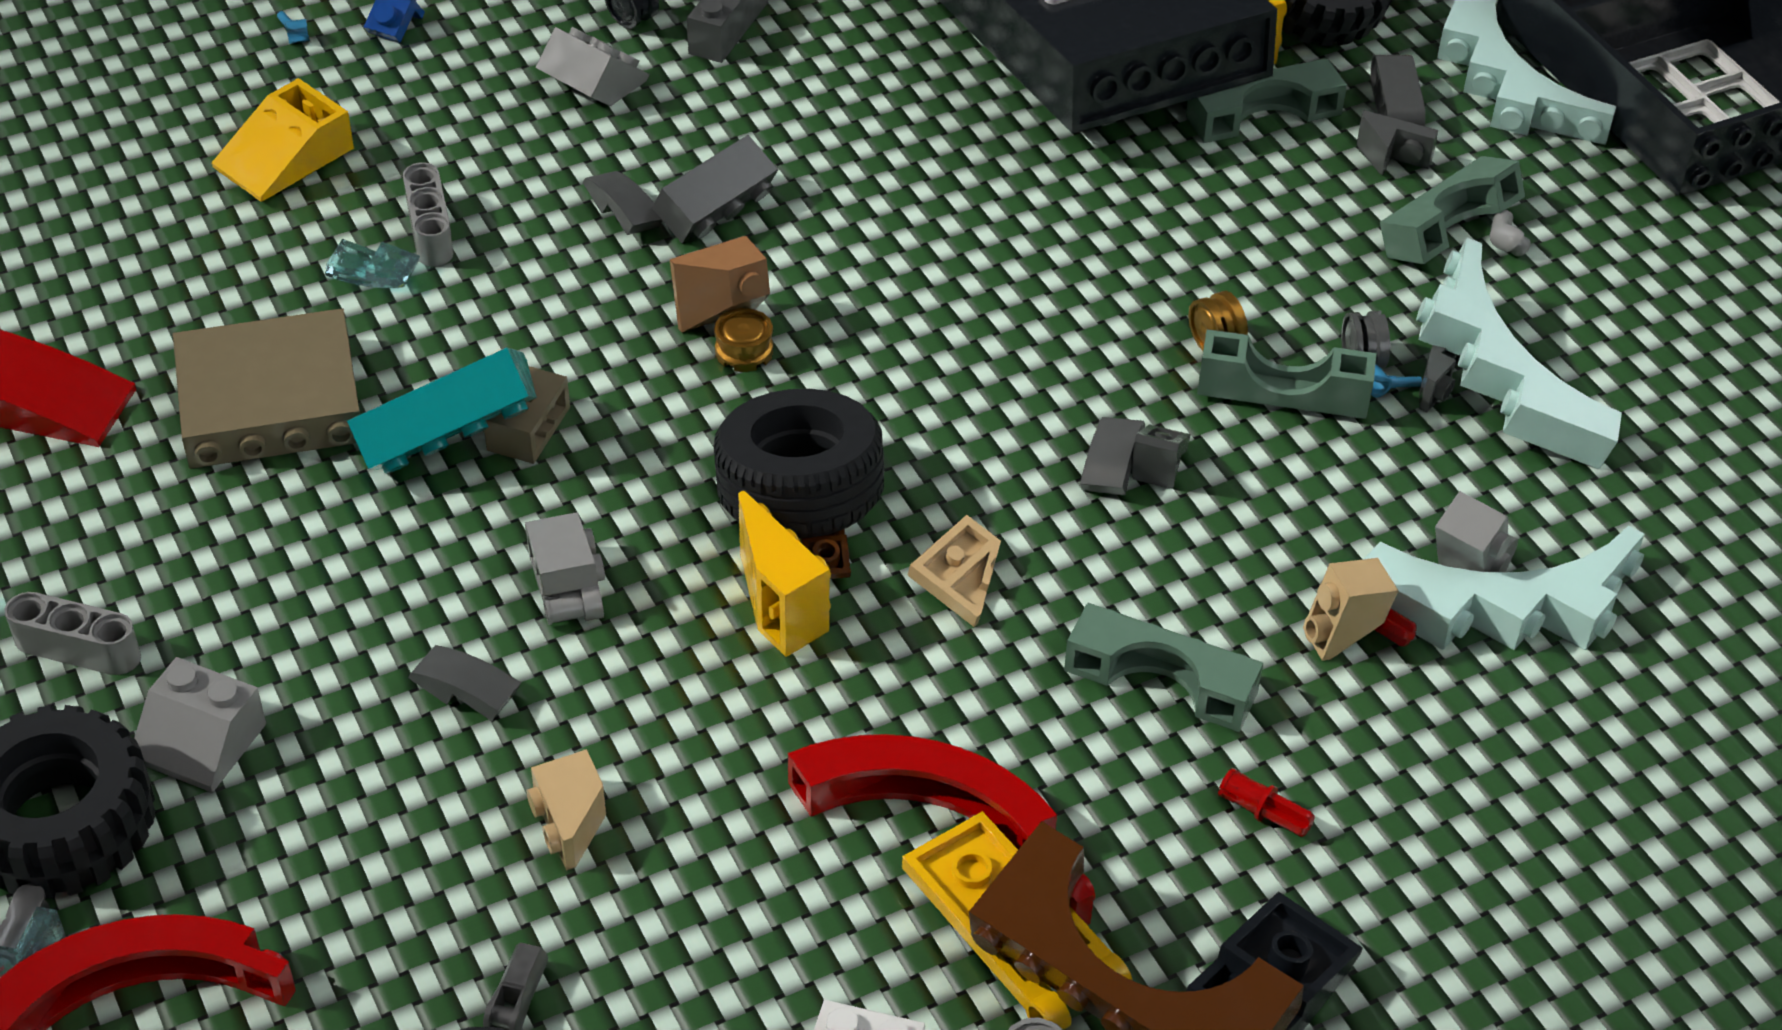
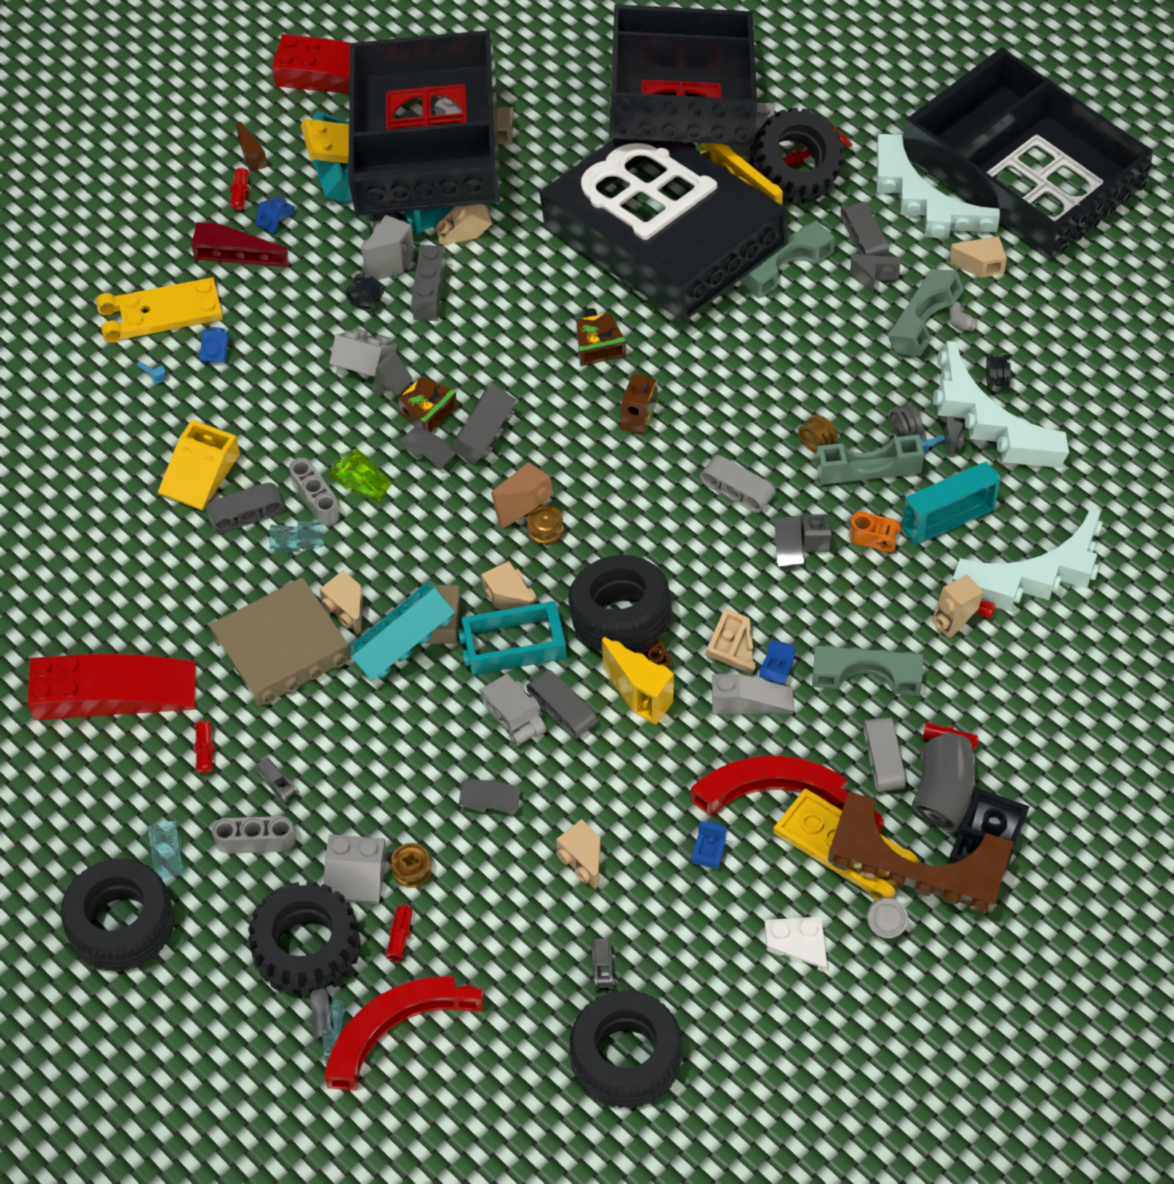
camera: 15 degrees left, 10 degrees up
light grey hinge [1435,491,1518,572] -> none
none -> red axle [193,721,215,774]
none -> dark grey beam [205,483,284,533]
none -> flat silver bar [255,758,299,804]
none -> tan slope [320,570,363,634]
none -> clear neon green slope [328,449,392,502]
none -> dark grey slope [372,350,413,397]
none -> red axle [385,905,413,962]
none -> pearl gold wheel [391,843,431,888]
none -> reddish brown torso [398,377,457,433]
none -> teal window [458,601,566,676]
none -> tan slope [481,561,537,610]
none -> dark grey beam [526,669,598,739]
none -> reddish brown torso [576,308,626,366]
none -> reddish brown torso [620,374,659,435]
none -> blue bracket [691,821,727,869]
none -> light grey beam [700,455,776,513]
none -> light grey slope [712,674,794,714]
none -> blue bracket [759,640,796,684]
none -> orange piece [849,511,901,552]
none -> light grey beam [863,717,906,792]
none -> teal window [901,461,1000,546]
none -> dark grey brick [912,734,975,832]
none -> tan slope [950,236,1007,278]
none -> black wheel [986,354,1011,389]

